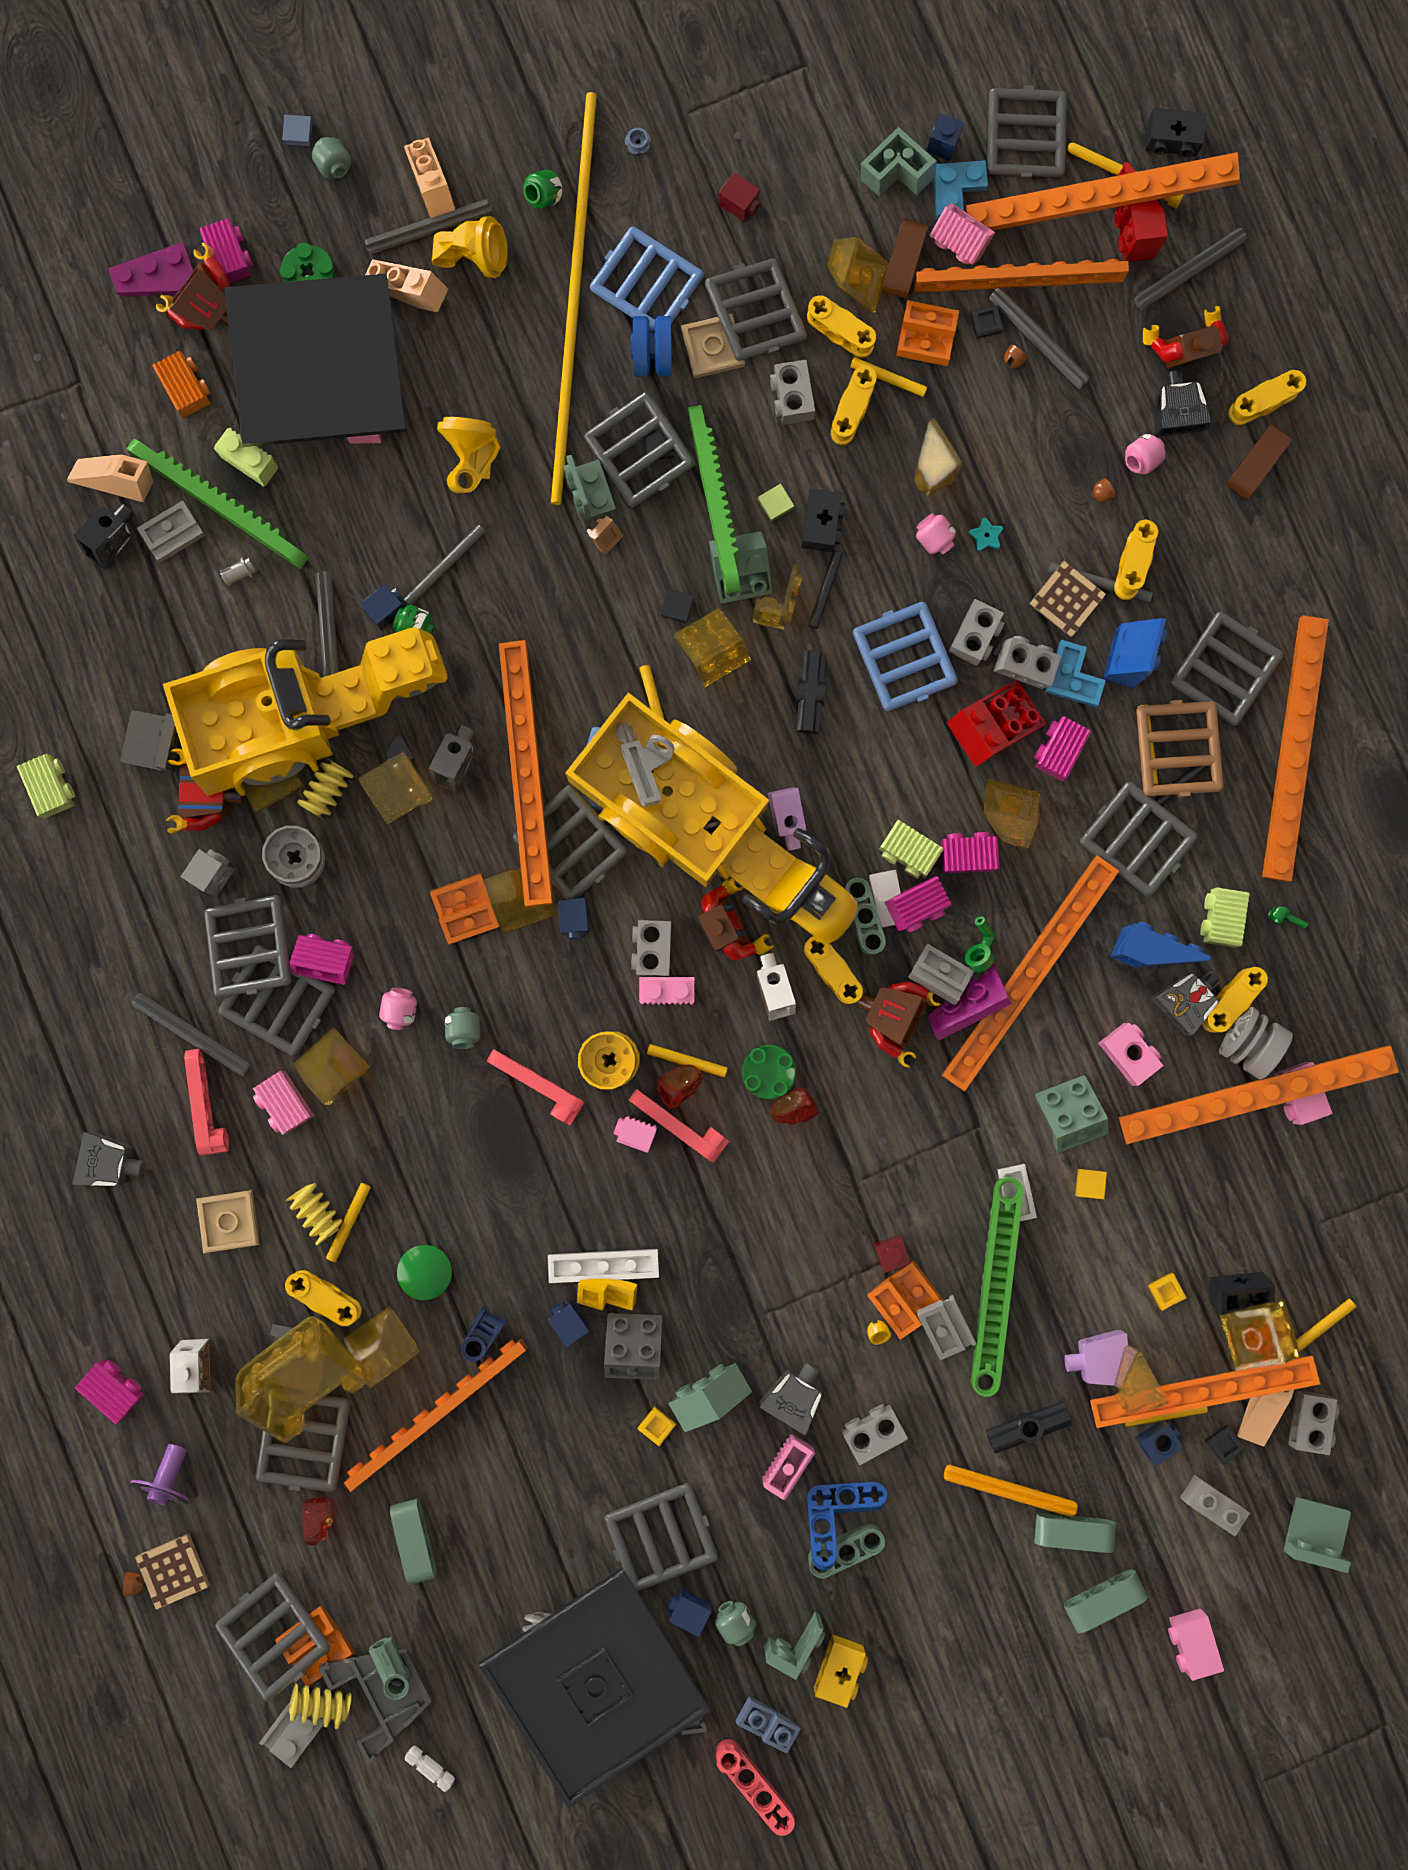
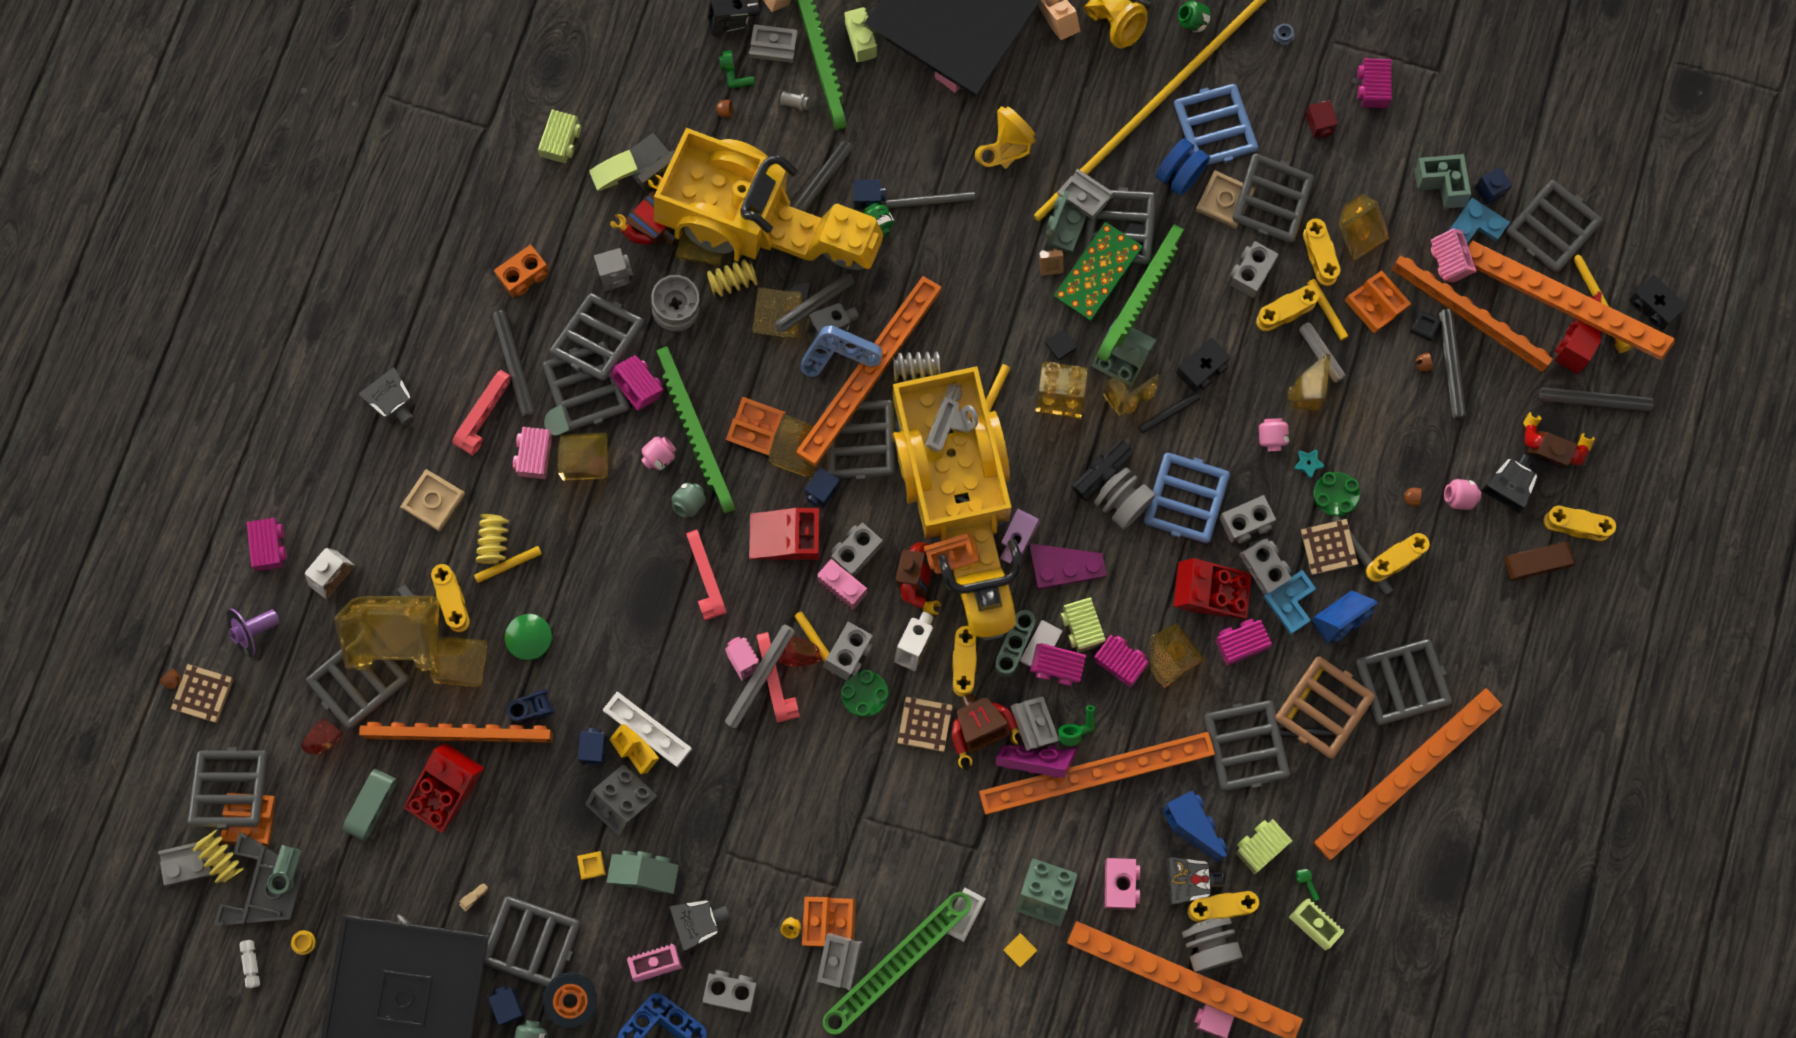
camera: 45 degrees right, 10 degrees down
yellow wheel [578,1031,640,1089] -> none
yellowish green tile [758,484,794,522] -> none
clear red rock [770,1088,819,1125] -> none
dark red brick [873,1235,911,1273] -> none
reddish brown beam [882,218,928,299] -> none
none -> yellow plate [291,930,316,955]
none -> red slope [403,743,484,833]
none -> tan piece [459,884,488,912]
none -> orange brick [494,244,549,298]
none -> black wheel [543,972,597,1028]
none -> sand green piece [544,405,570,435]
none -> yellowish green slope [589,150,638,192]
none -> bright green gear [656,346,736,514]
none -> dark orange hinge [716,100,733,118]
none -> green plate [719,50,755,88]
none -> light grey axle [725,625,795,729]
none -> slope [749,508,820,560]
none -> dark grey axle [775,274,854,332]
none -> medium blue beam [801,326,883,377]
none -> light grey brick [823,622,873,681]
none -> light grey piece [893,351,940,382]
none -> tile [897,697,952,752]
none -> orange hinge [924,533,980,574]
none -> magenta wing [1029,543,1107,590]
none -> green tile [1054,222,1143,322]
none -> light grey plate [1057,169,1113,220]
none -> light grey wheel [1094,468,1156,530]
none -> yellowish green brick [1289,899,1344,950]
none -> light grey axle [1299,322,1345,383]
none -> green dish [1314,472,1360,516]
none -> dark pink brick [1357,58,1392,109]

